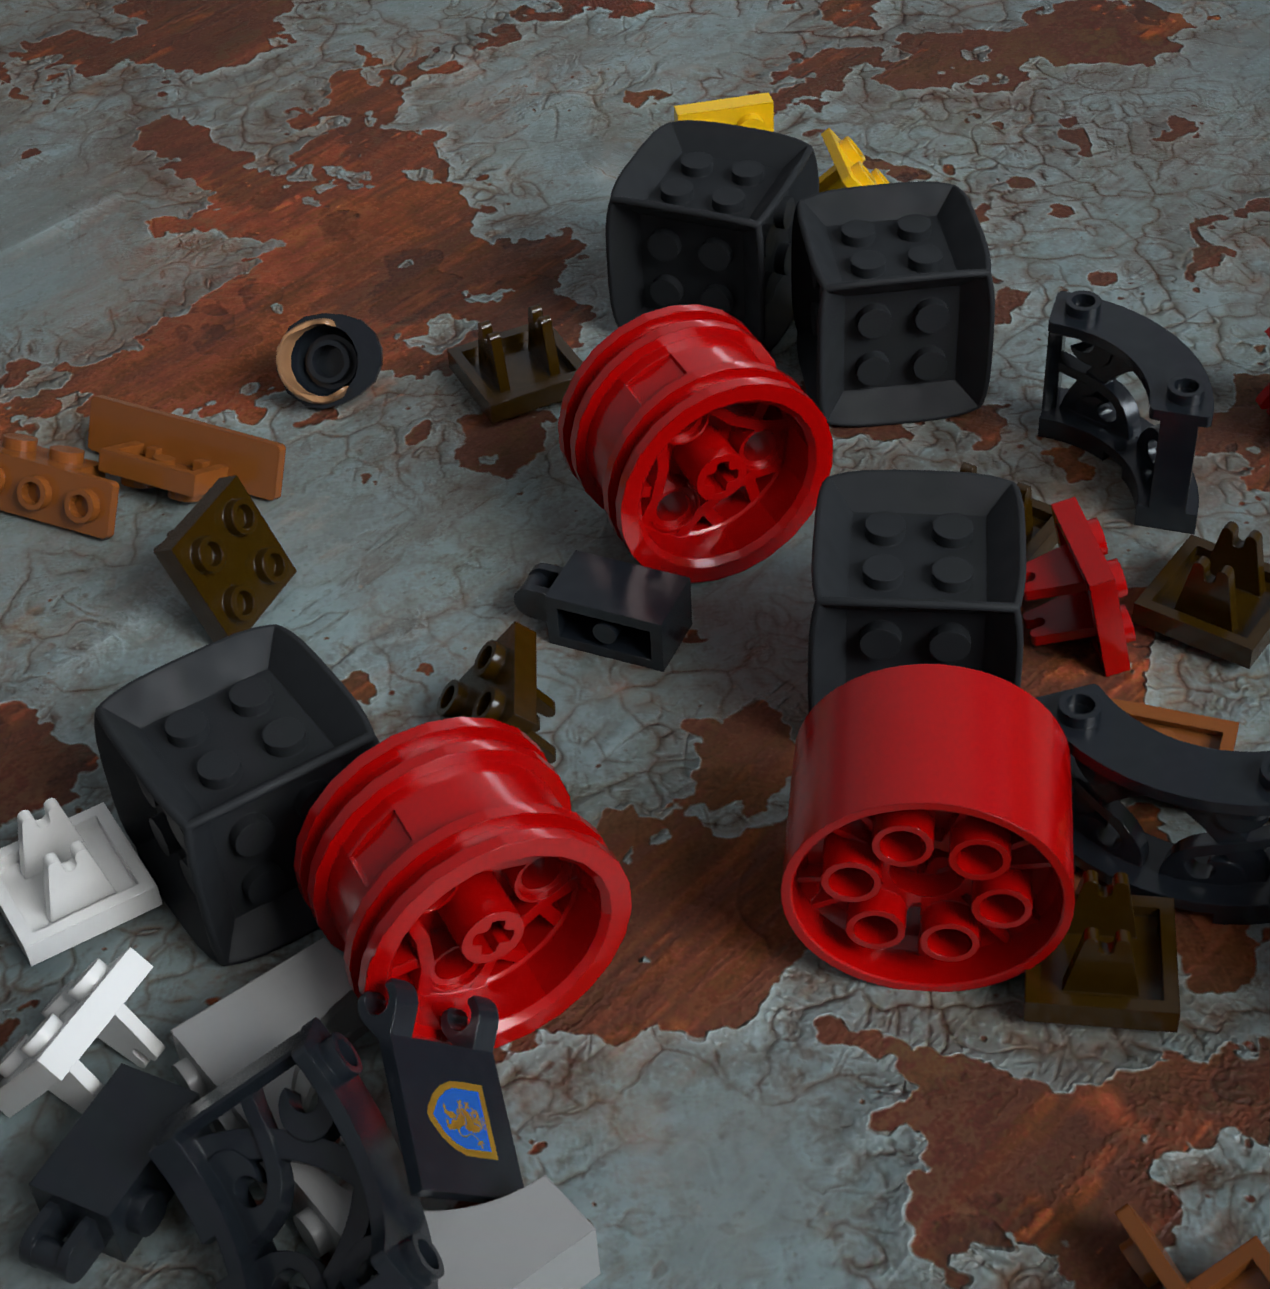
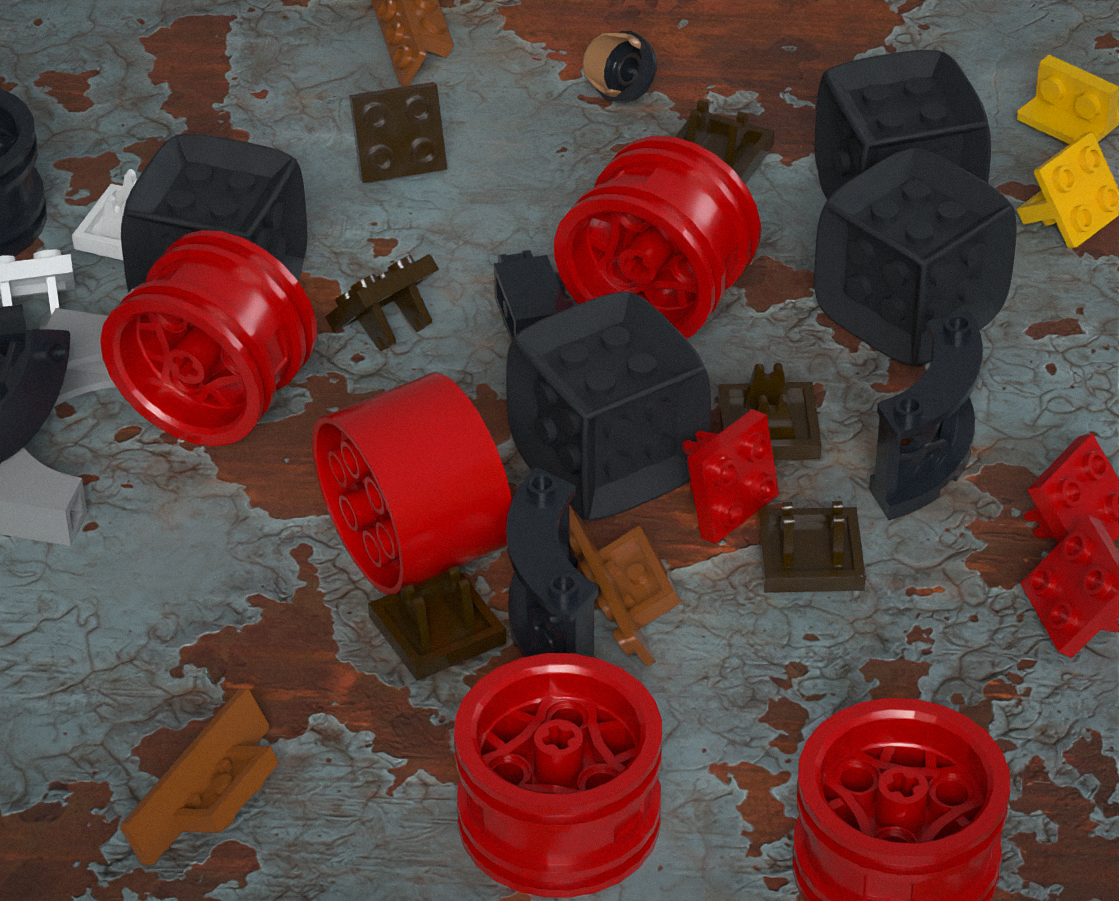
camera: 50 degrees right, 0 degrees up
dark orange bracket [88,395,286,502] -> none
black flag [357,978,524,1203] -> none

